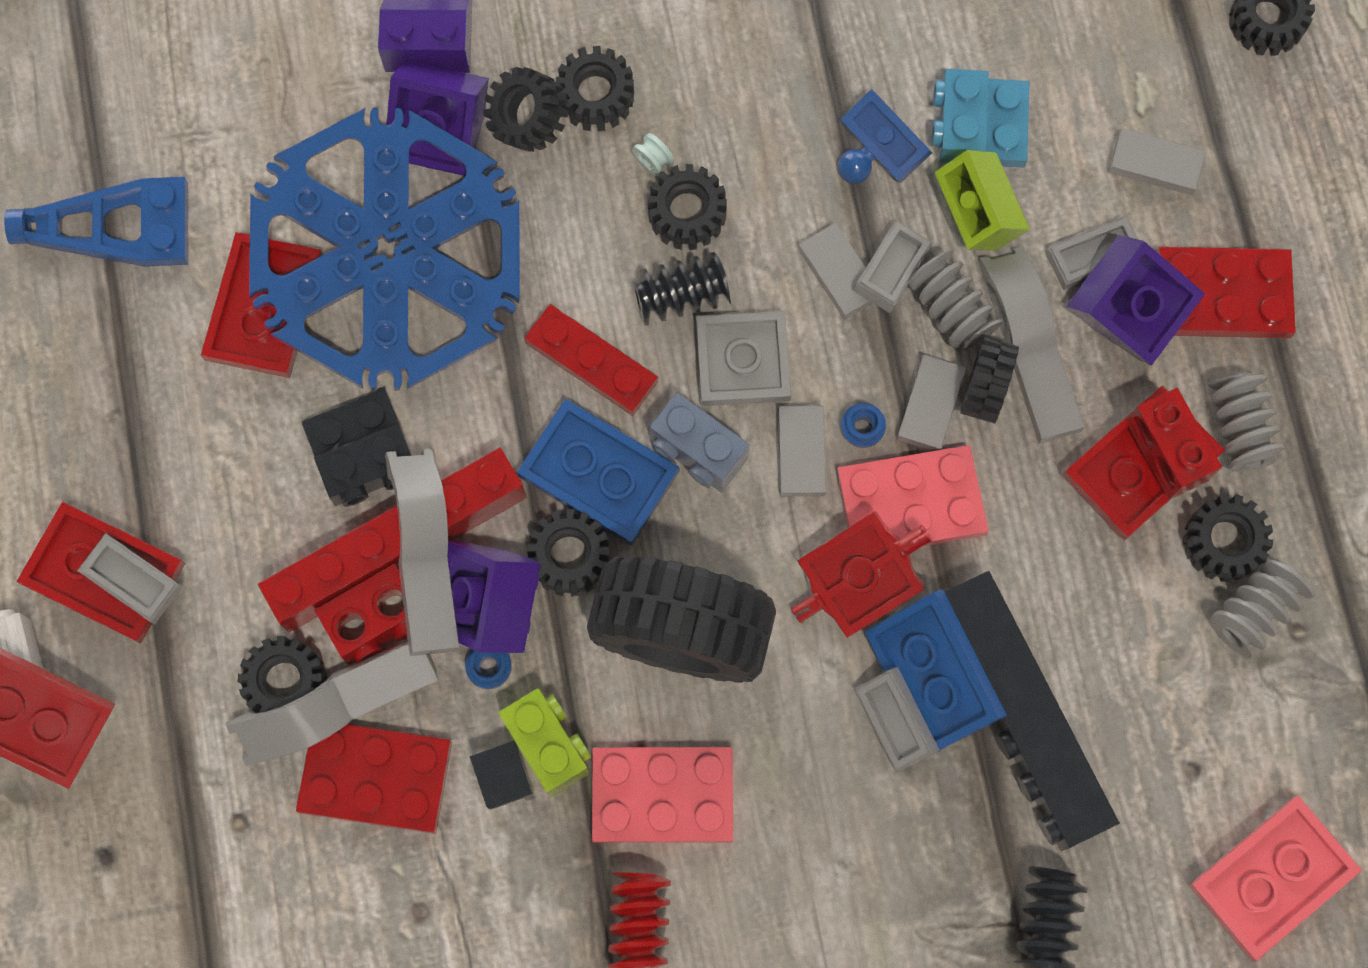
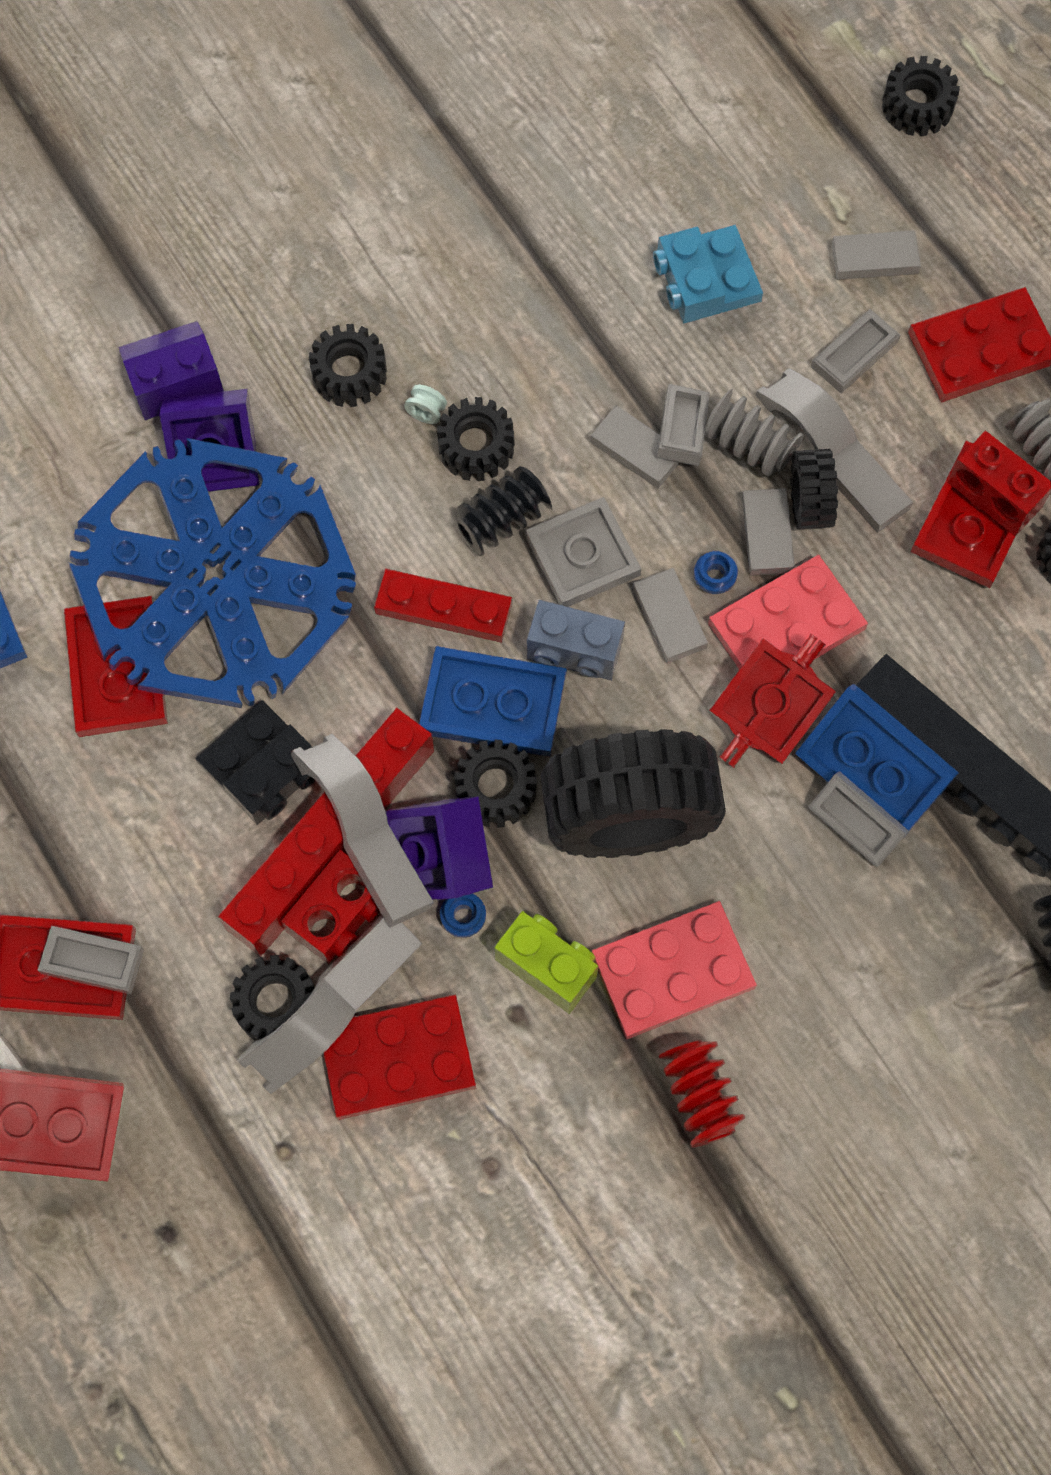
camera: 20 degrees left, 5 degrees down
black panel [469,741,535,810] -> none
black tyre [484,67,568,152] -> none
blue plate [837,89,932,184] -> none
lime brick [934,150,1030,251] -> none
dark purple slope [1066,235,1205,366] -> none

